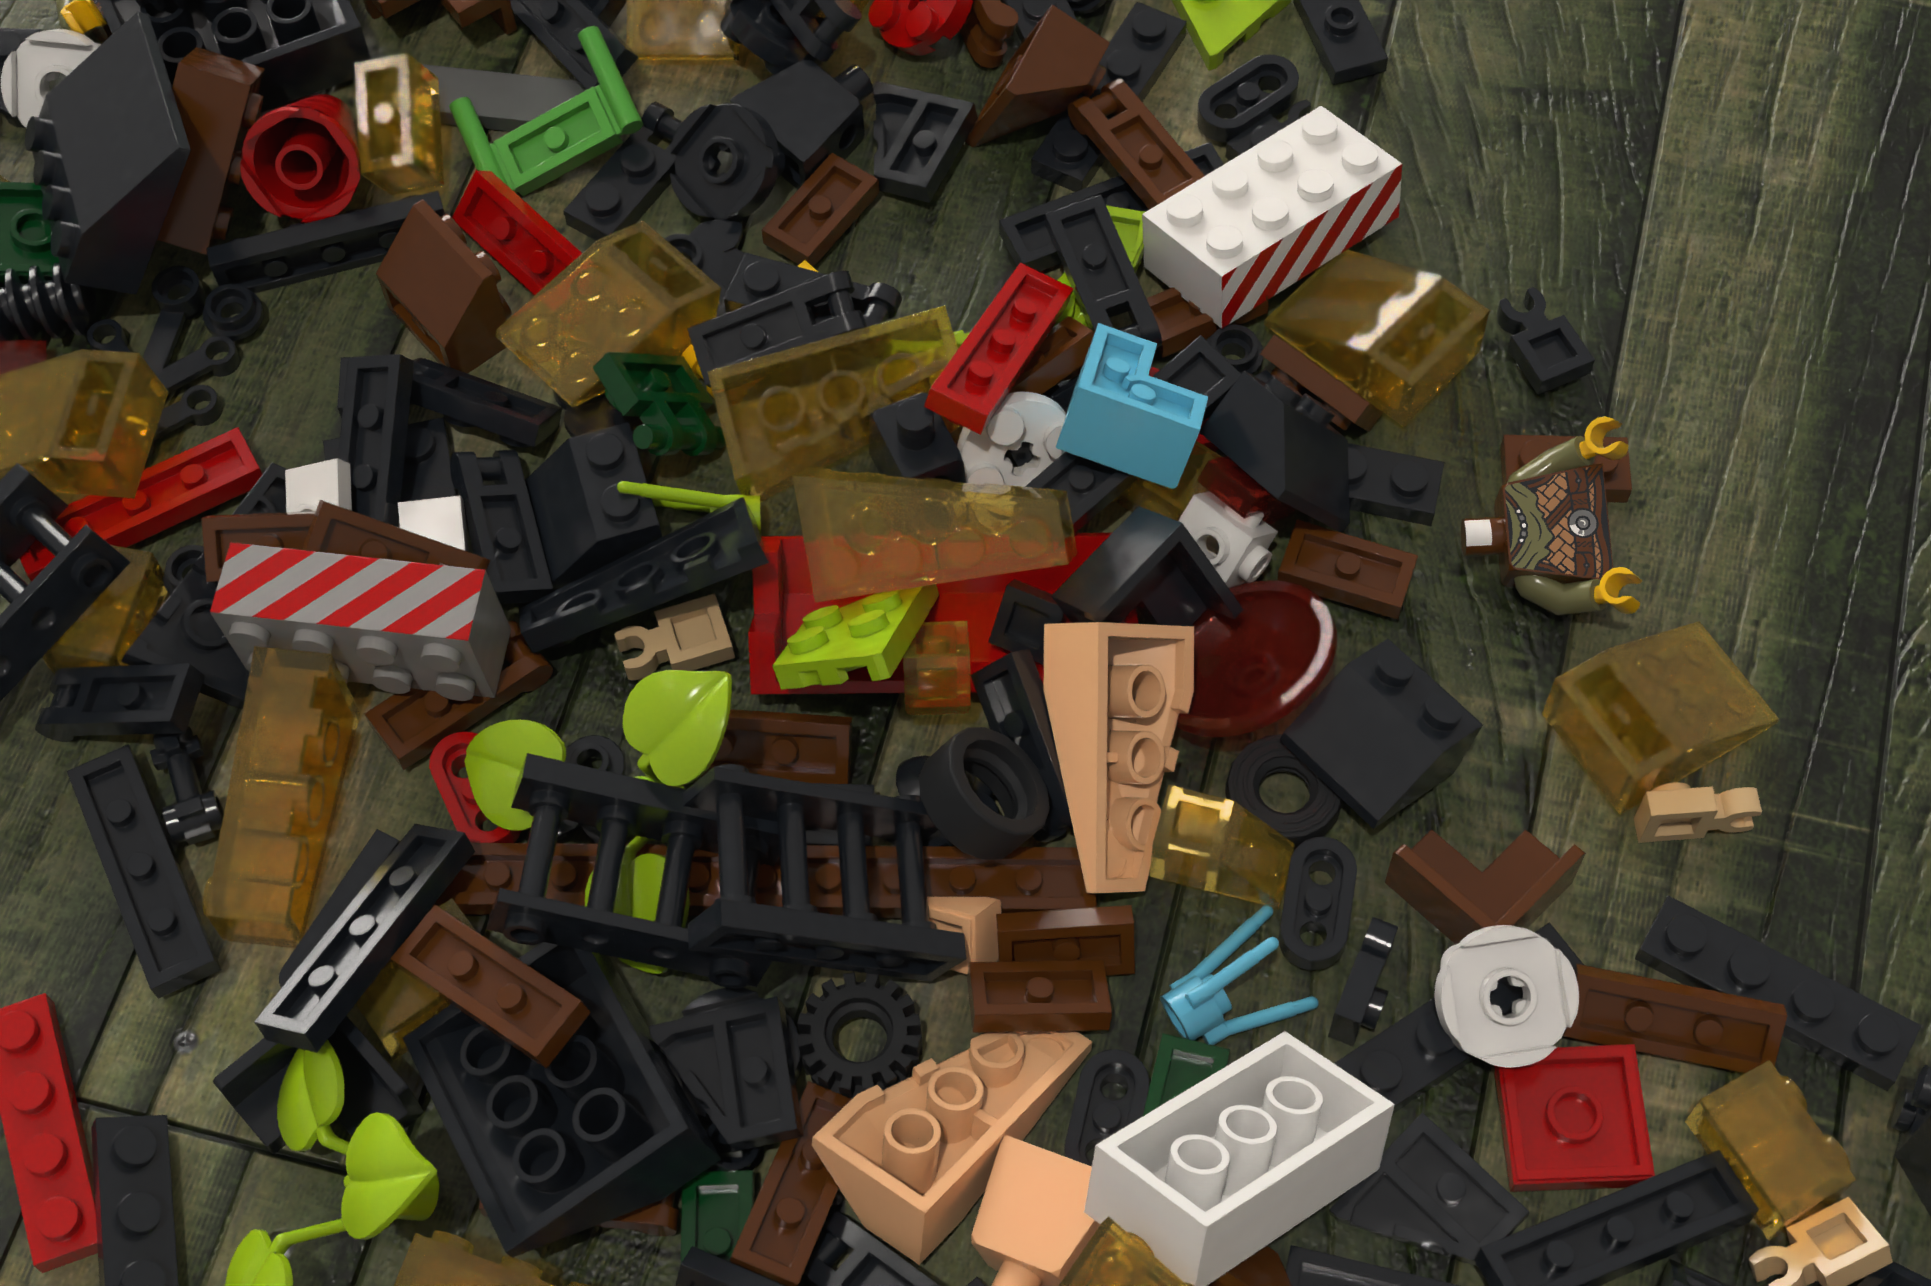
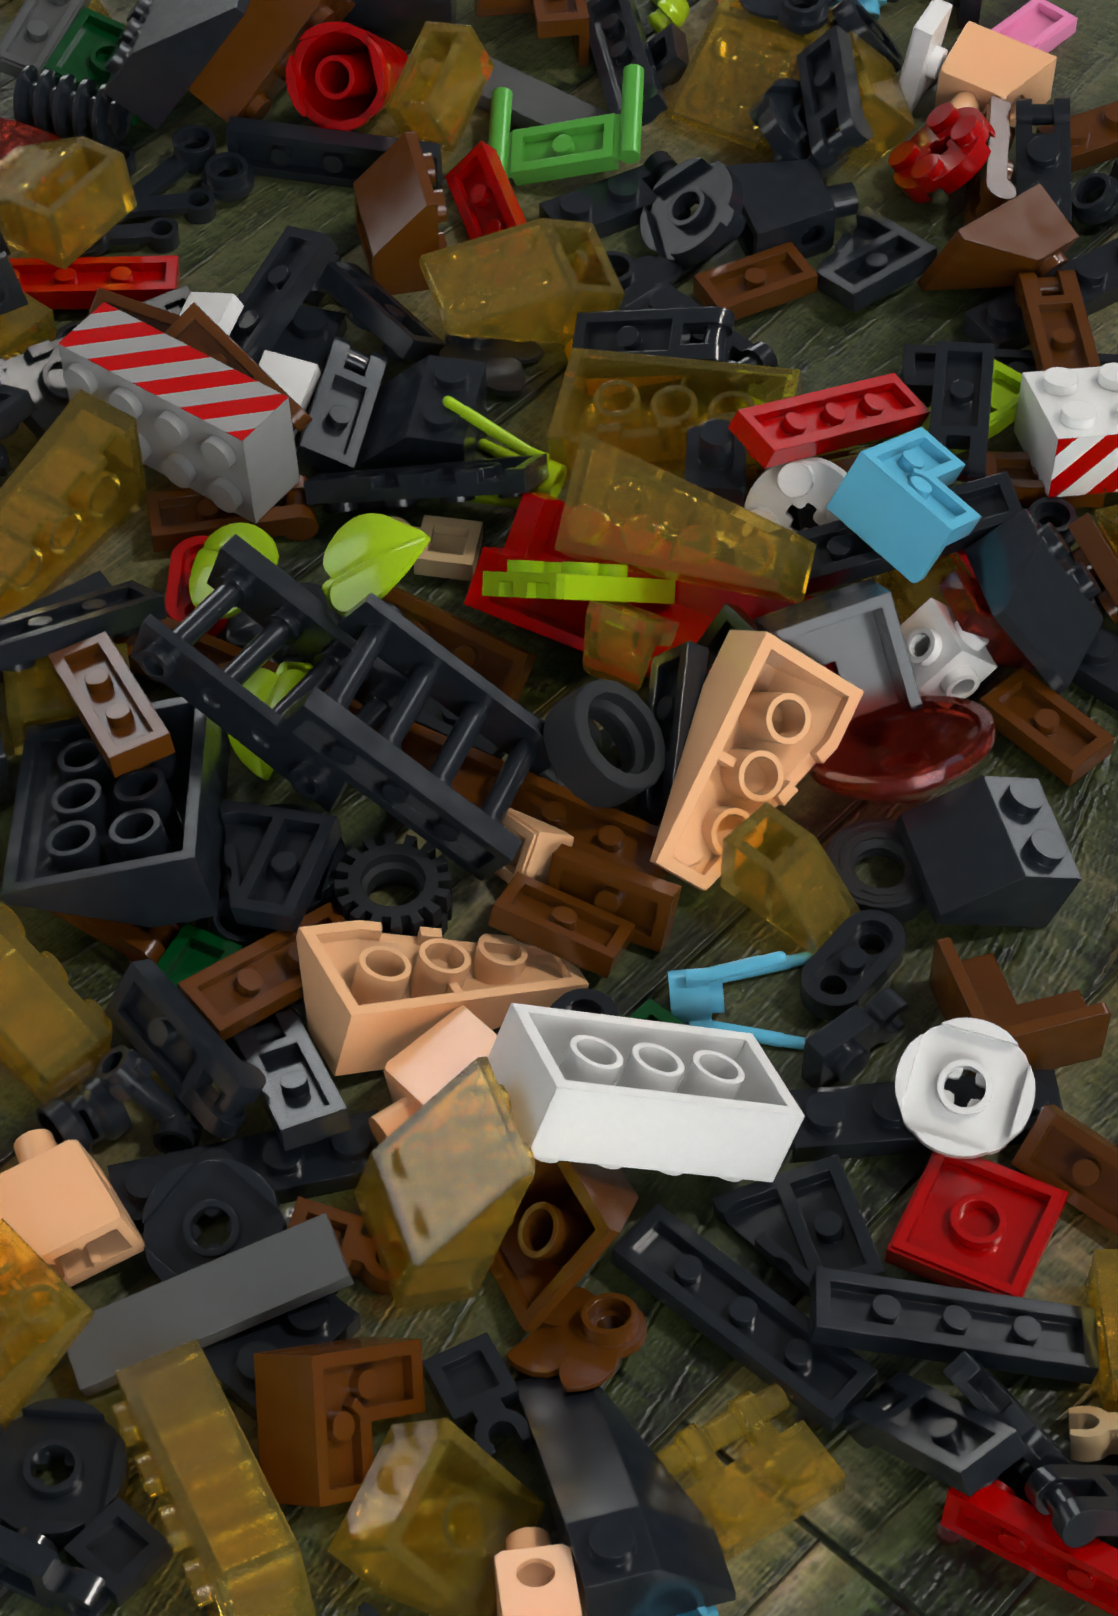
camera: 25 degrees right, 10 degrees down
dark green plate [592,352,727,456] -> none

